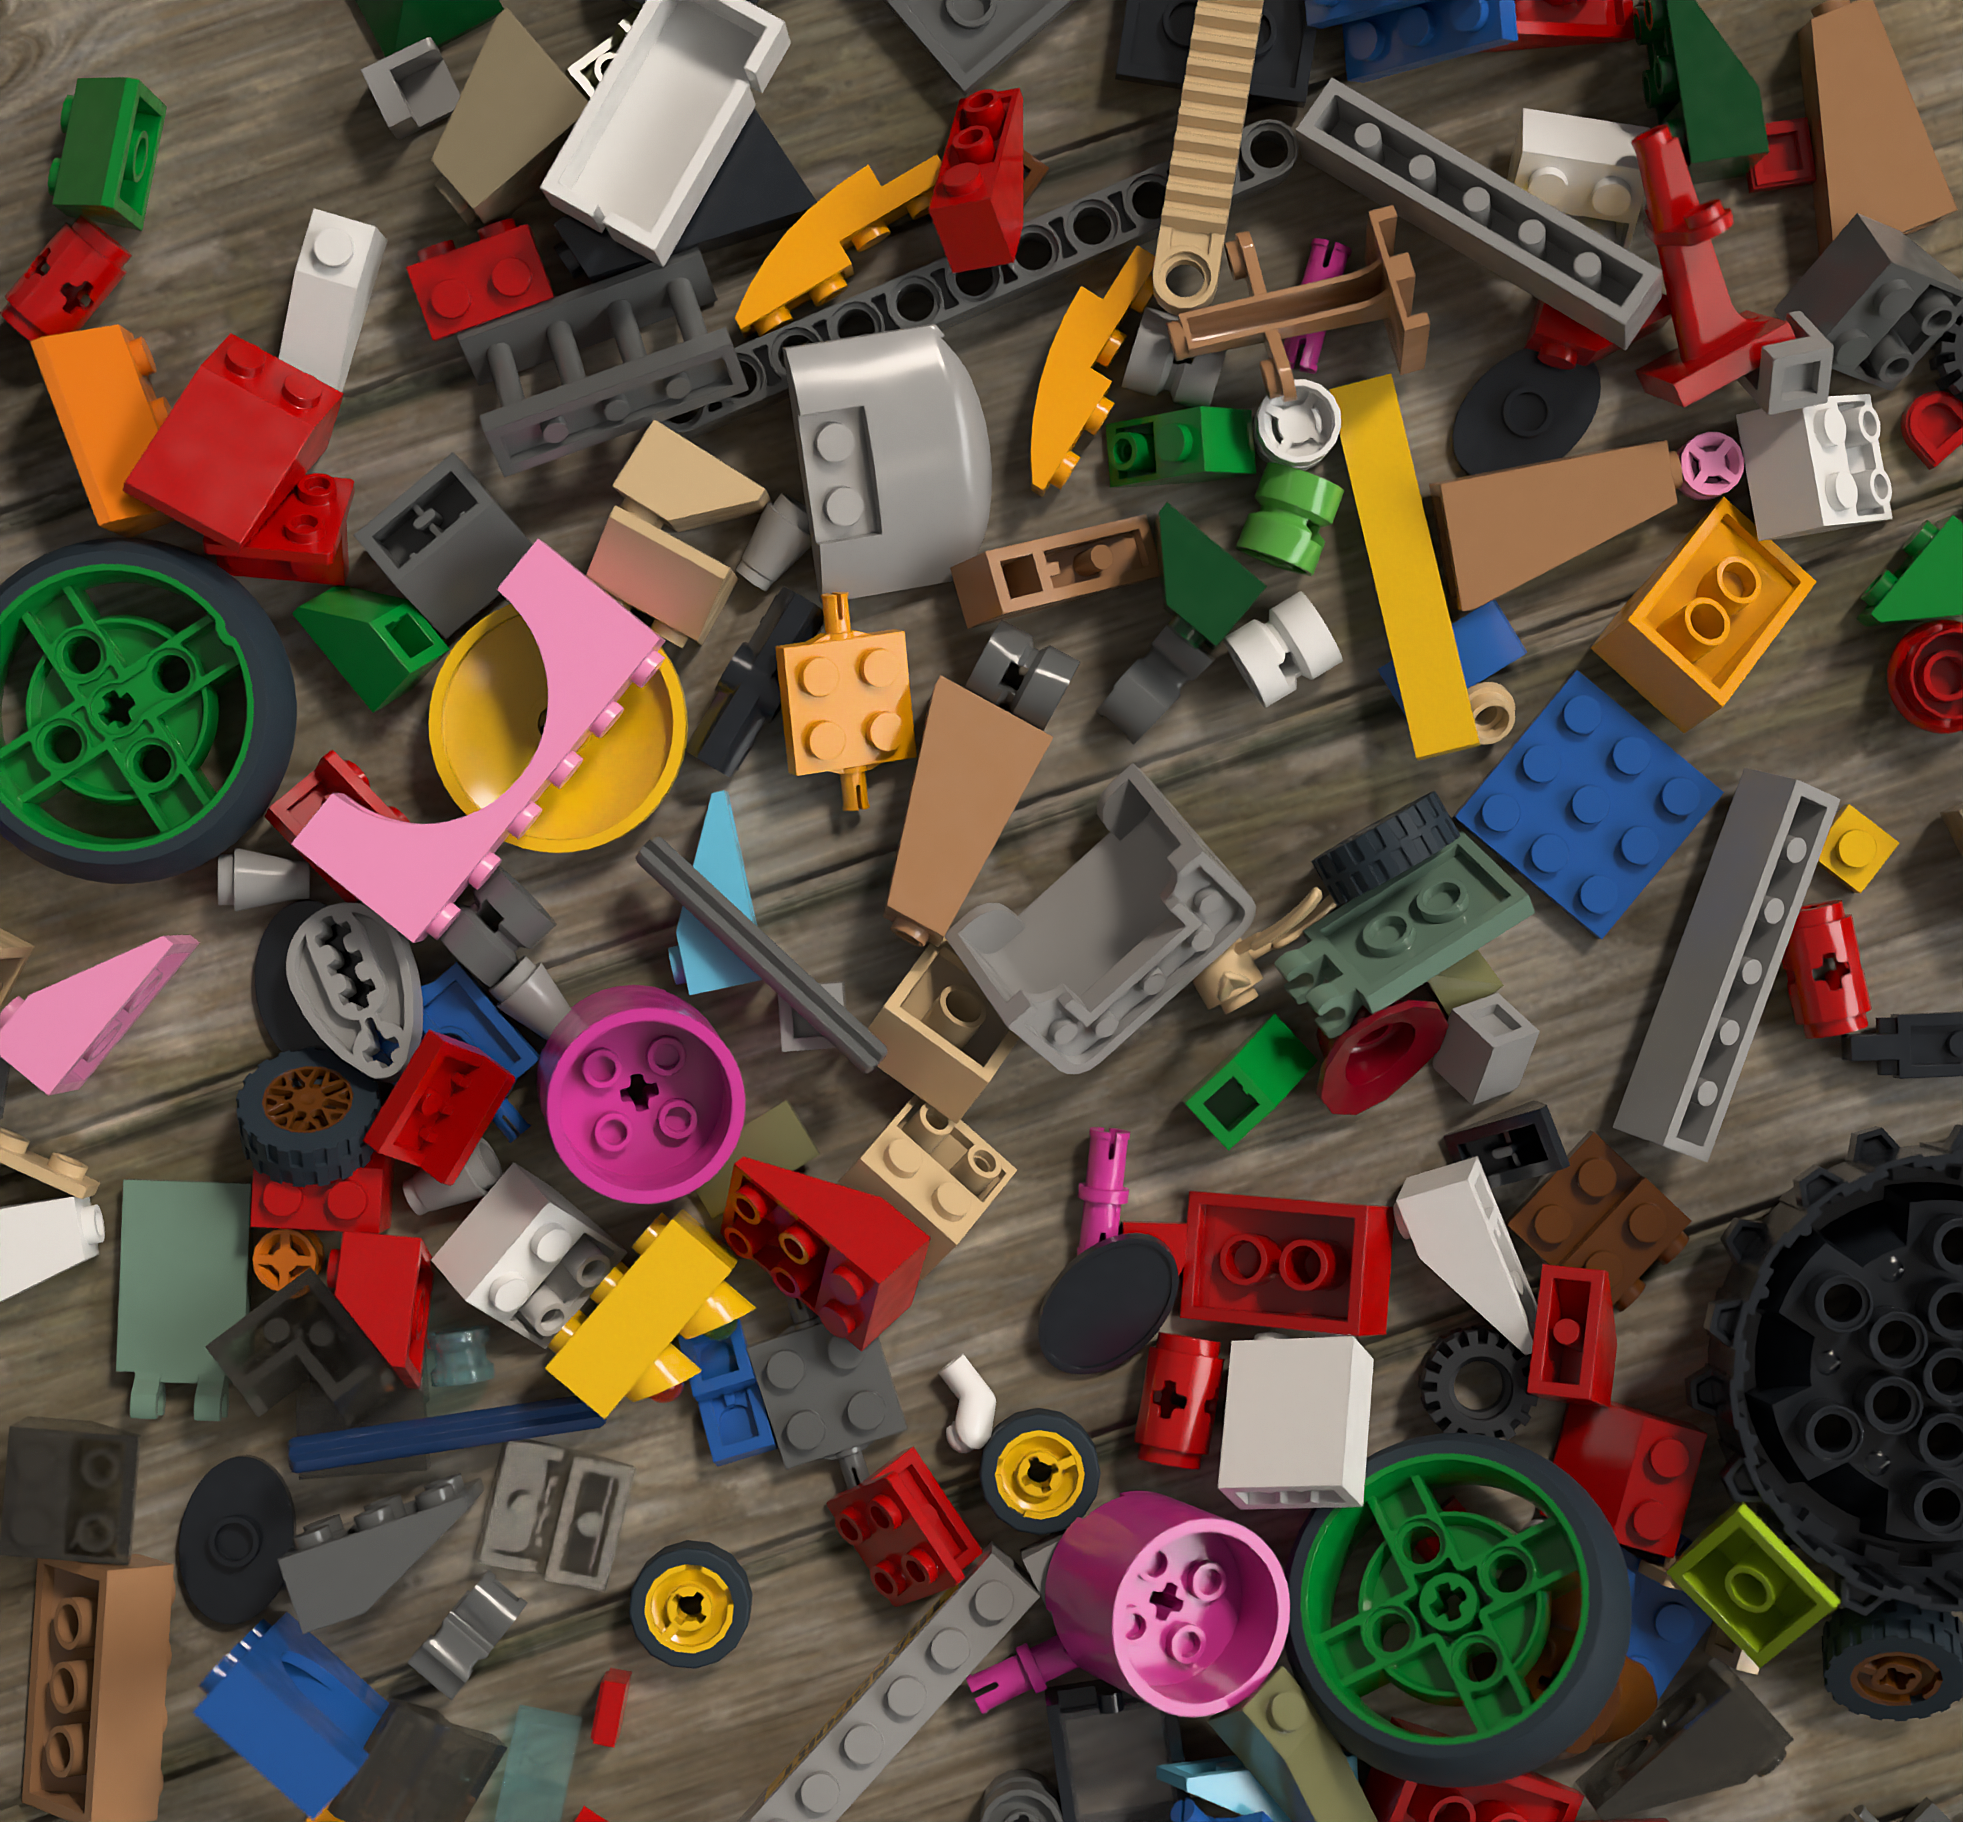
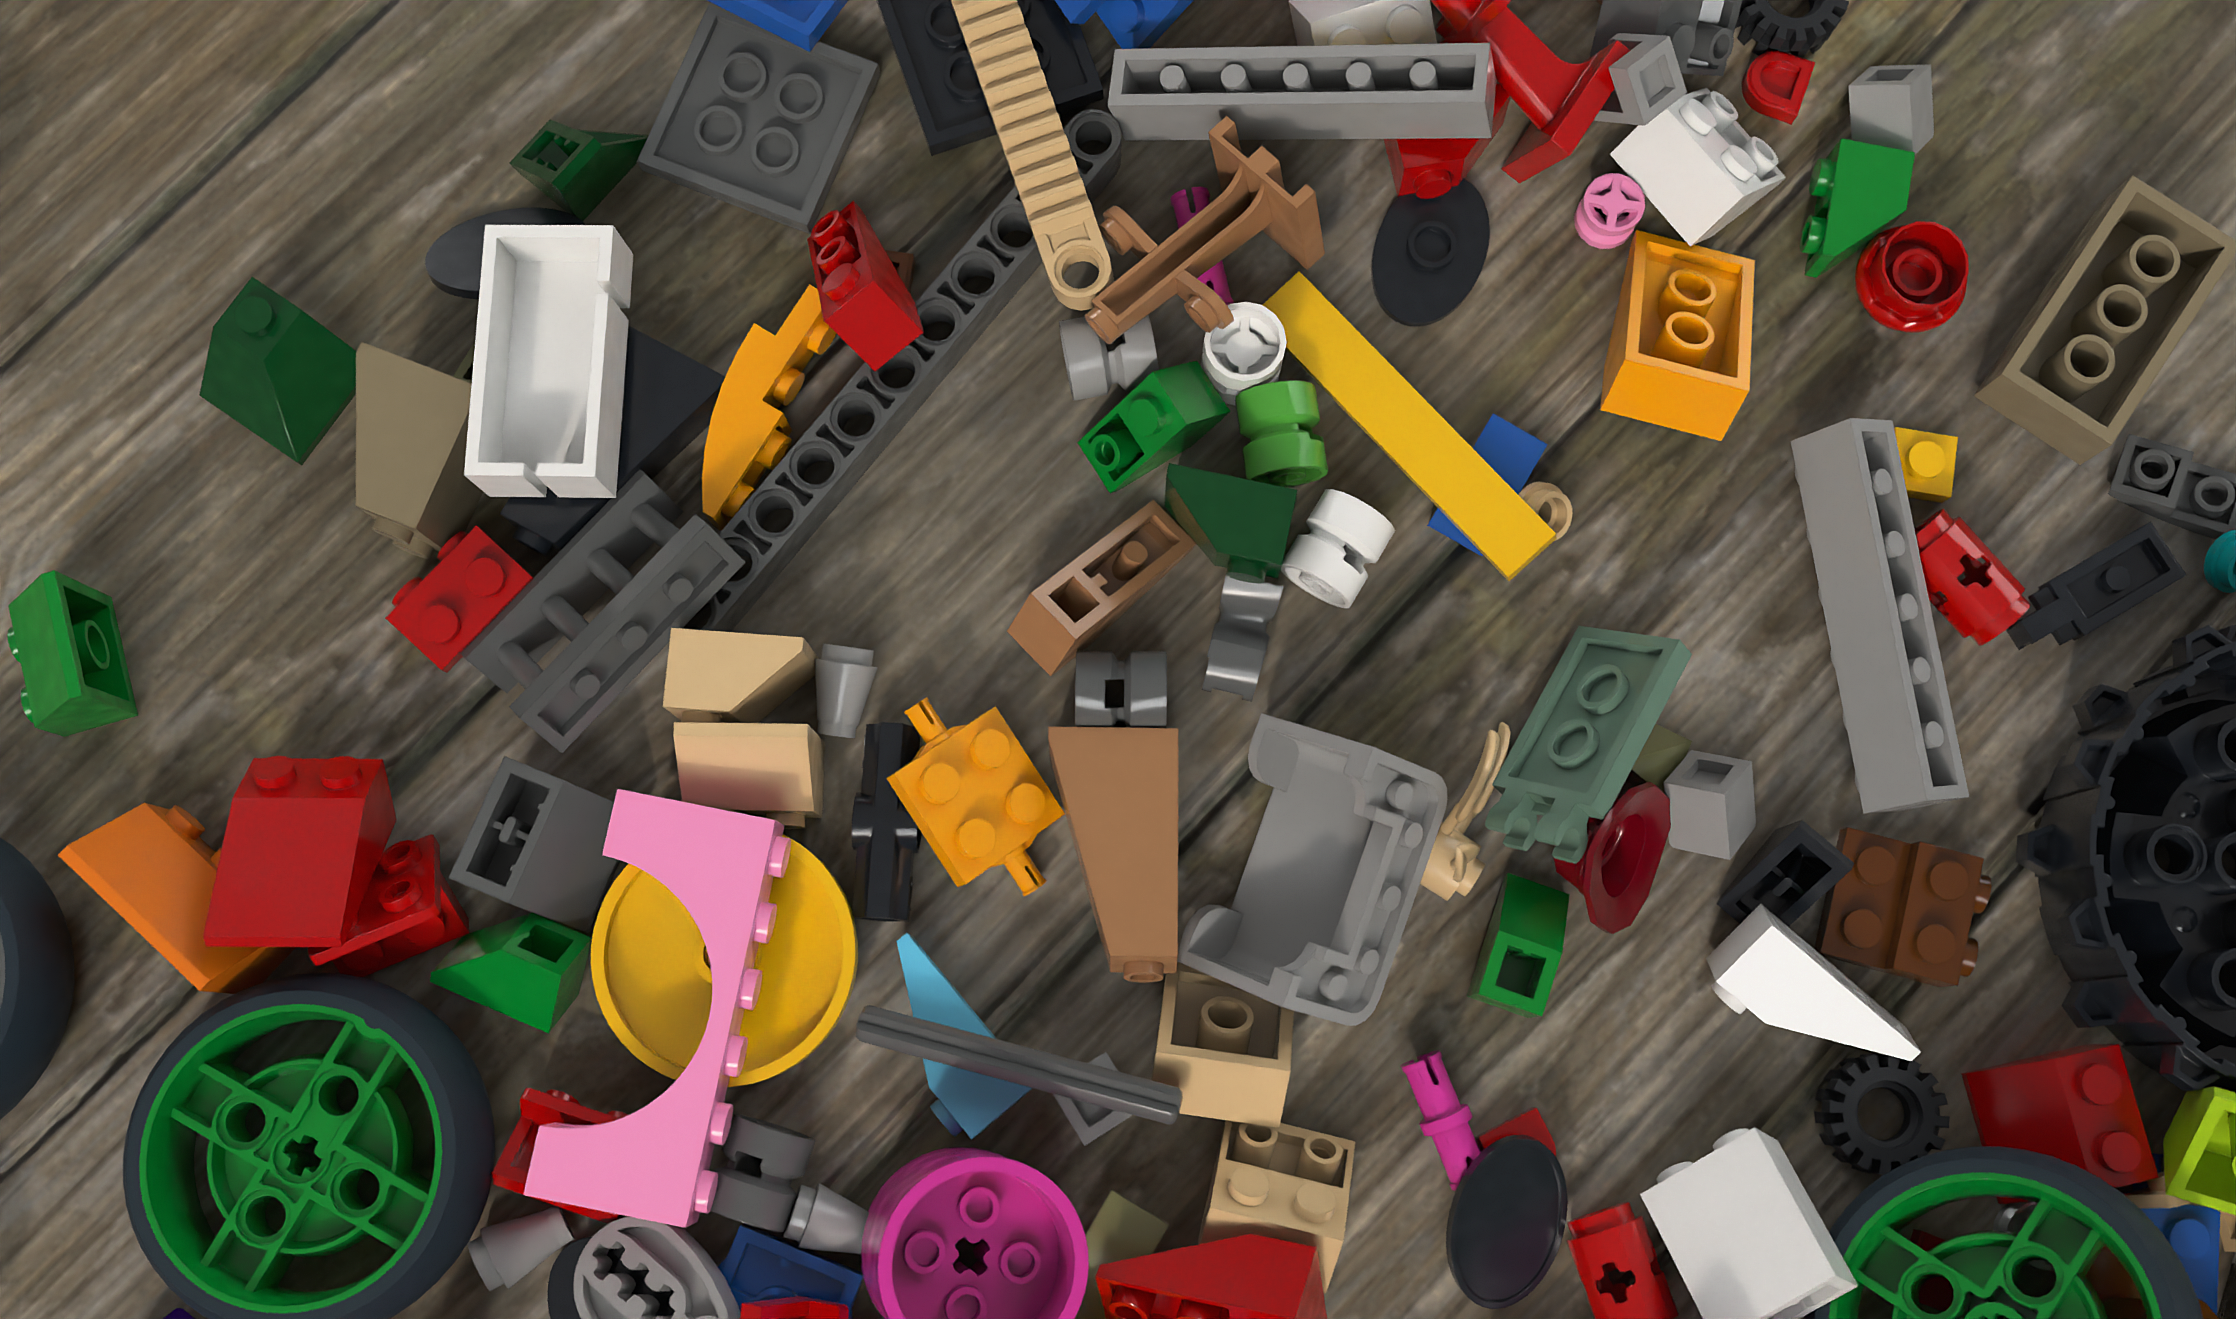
camera: 30 degrees left, 10 degrees down
red piece [0,214,132,341] -> none
white slope [279,208,388,392] -> none
light grey panel [361,37,461,141] -> none
light grey slope [783,324,992,604] -> none
light orange slope [1030,245,1155,497] -> none
red slope [1180,1191,1394,1336] -> none
black wheel [1311,791,1461,906] -> none
medium nougat slope [1429,440,1683,611] -> none
blue plate [1452,670,1724,939] -> none
red slope [1527,1264,1617,1408] -> none

